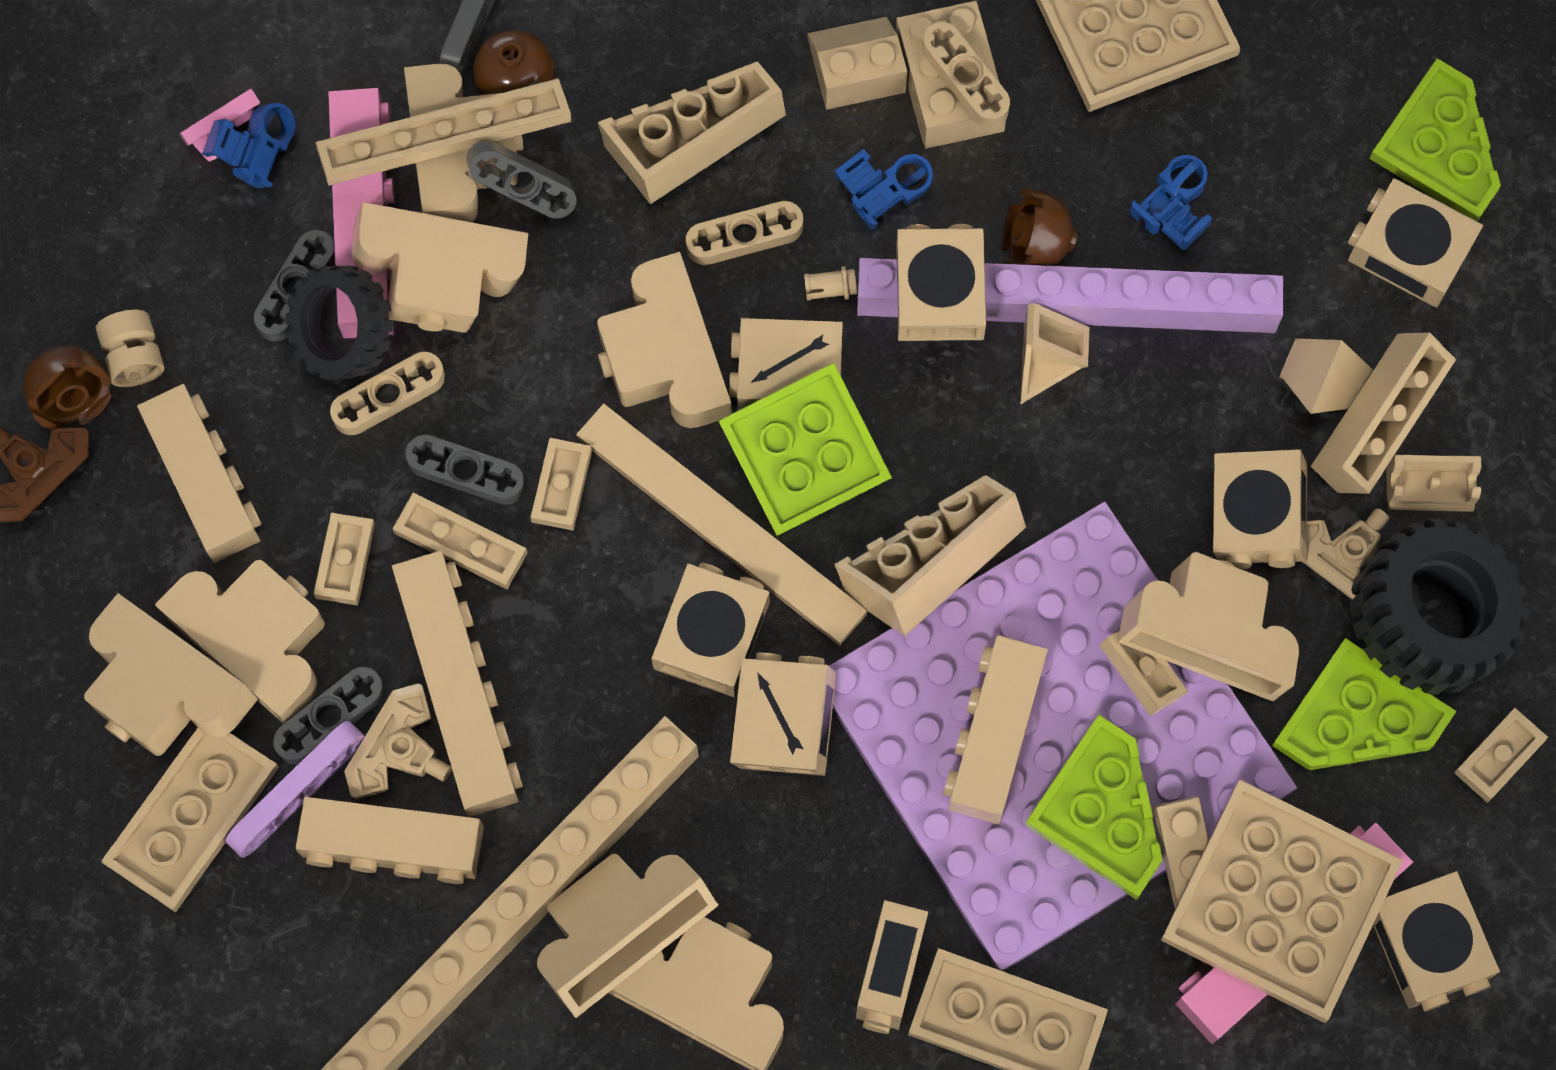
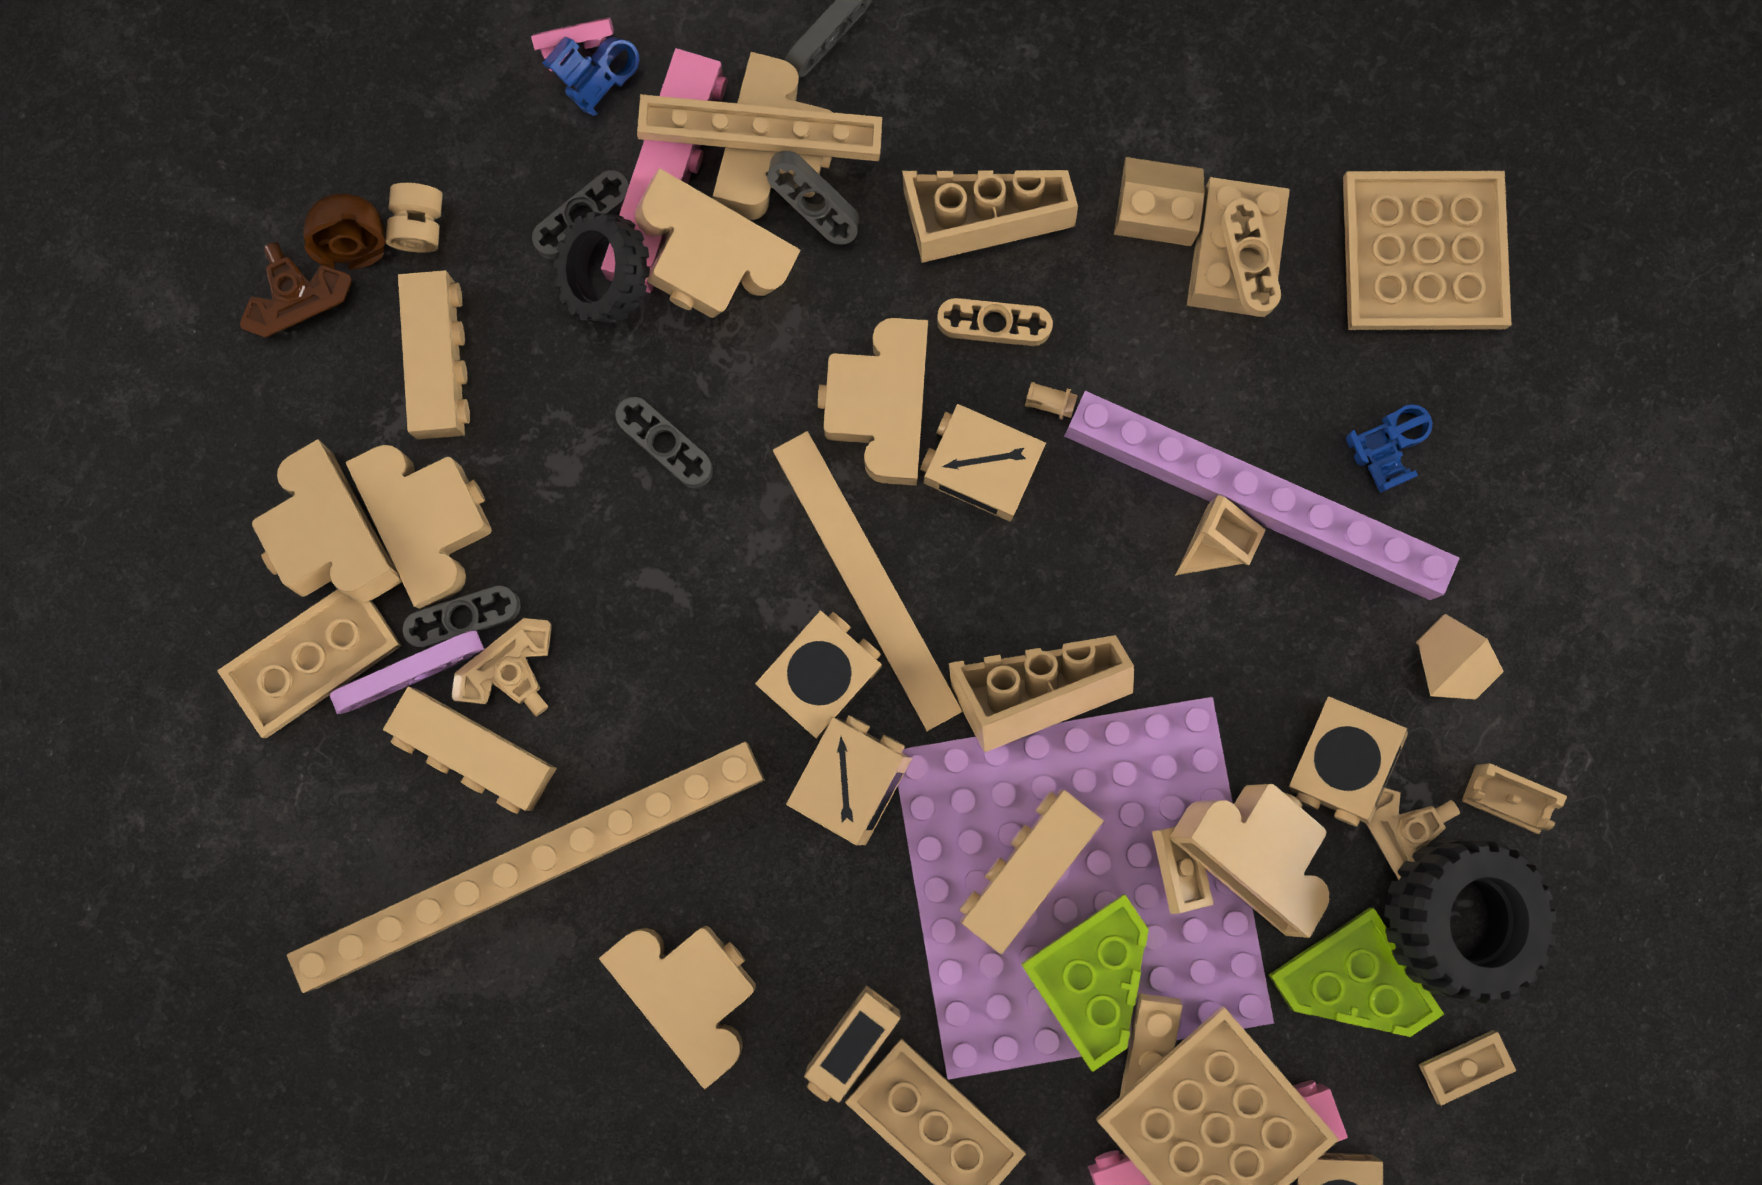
camera: 20 degrees right, 10 degrees up
tan plate [314,513,375,605] -> none
tan beam [330,352,445,435] -> none
tan brick [392,550,523,817] -> none
tan plate [393,493,527,589] -> none
reddish brown cylinder [473,29,555,95] -> none
tan plate [531,438,592,531] -> none
tan brick [537,854,718,1018] -> none
lime plate [719,362,892,536] -> none
blue piece [834,149,933,229] -> none
tan brick [896,224,986,341] -> none
reddish brown cylinder [1001,187,1077,266] -> none
tan brick [1311,332,1456,494] -> none
brick [1348,178,1483,308] -> none
lime plate [1369,58,1501,222] -> none

